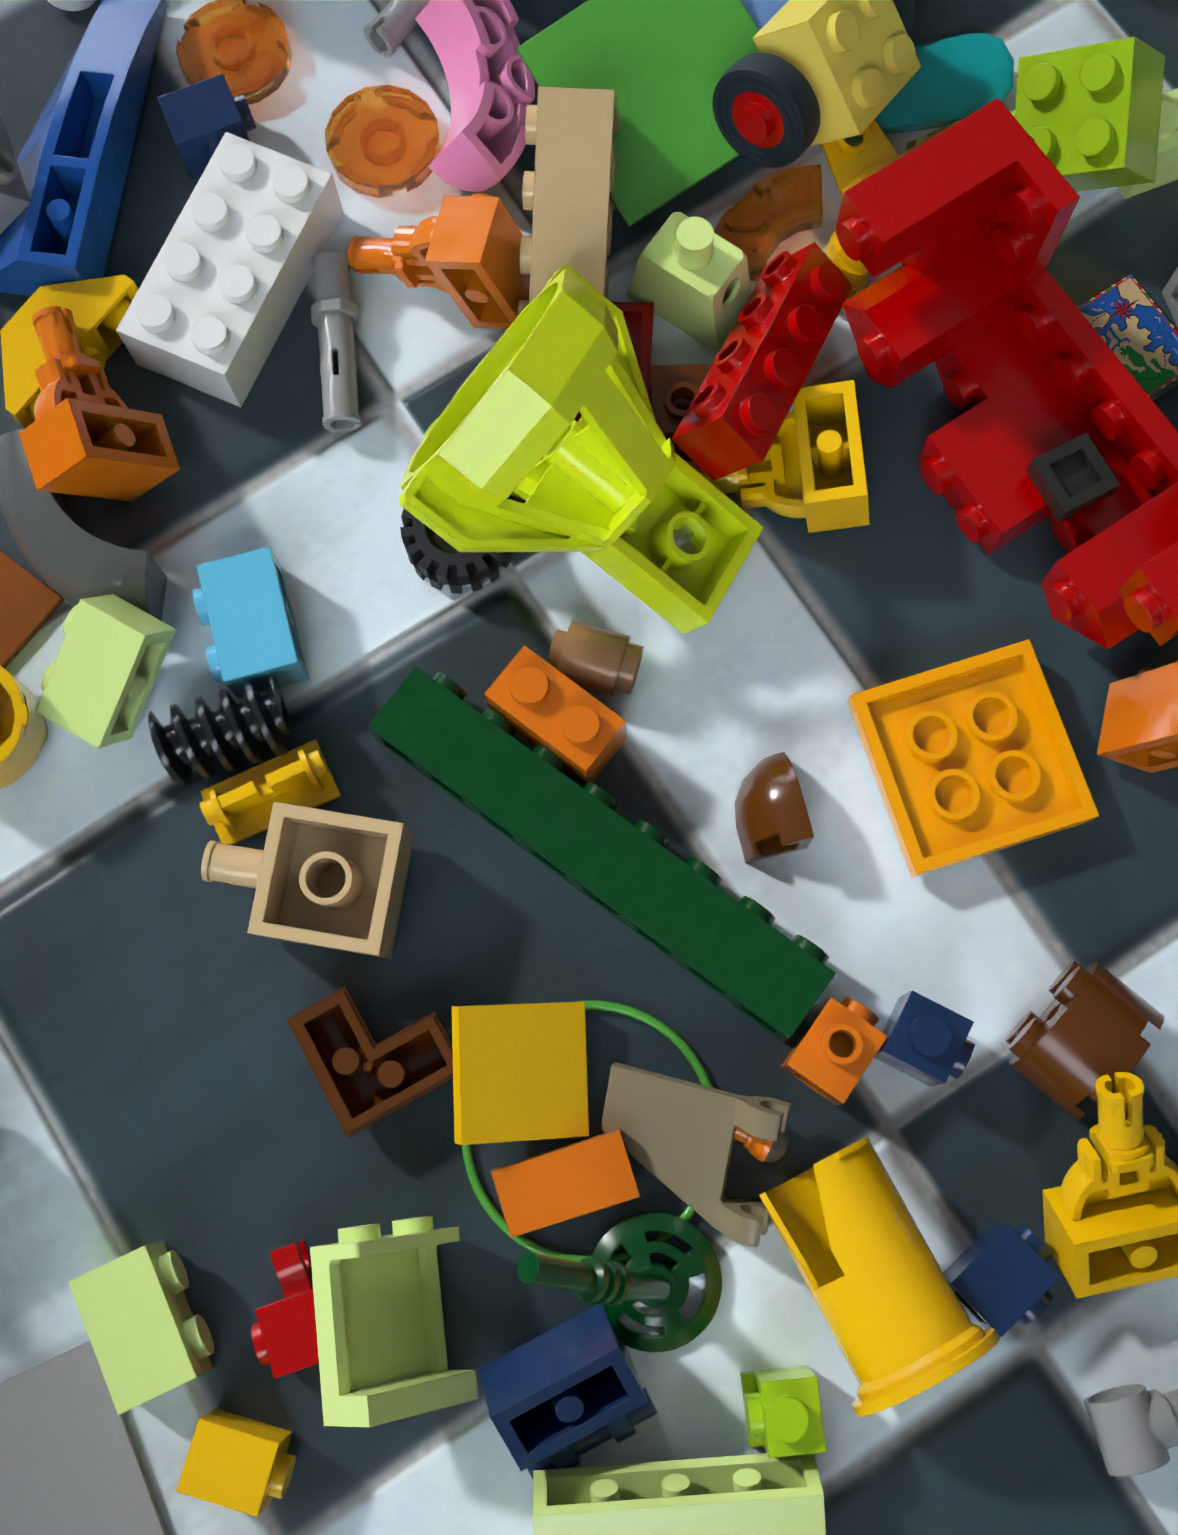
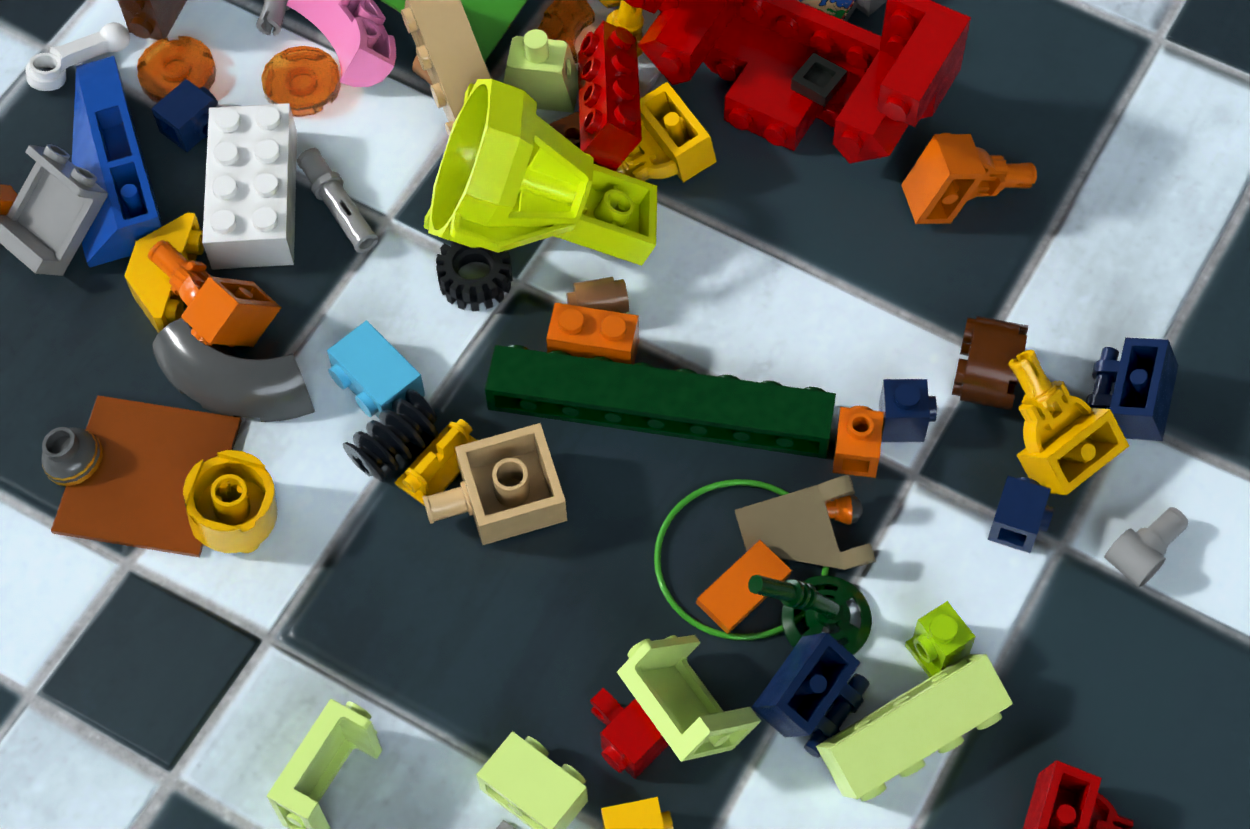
camera: 30 degrees left, 15 degrees down
yellowish green brick [35,594,177,749] -> none
reddish brown brick [287,986,453,1138] -> none
orange brick [347,193,530,329] -> none
yellow tile [452,1002,589,1145] -> none
reddish brown brick [735,752,814,863] -> none
yellow piece [759,1137,1000,1417] -> none
light orange plate [847,639,1099,878] -> none

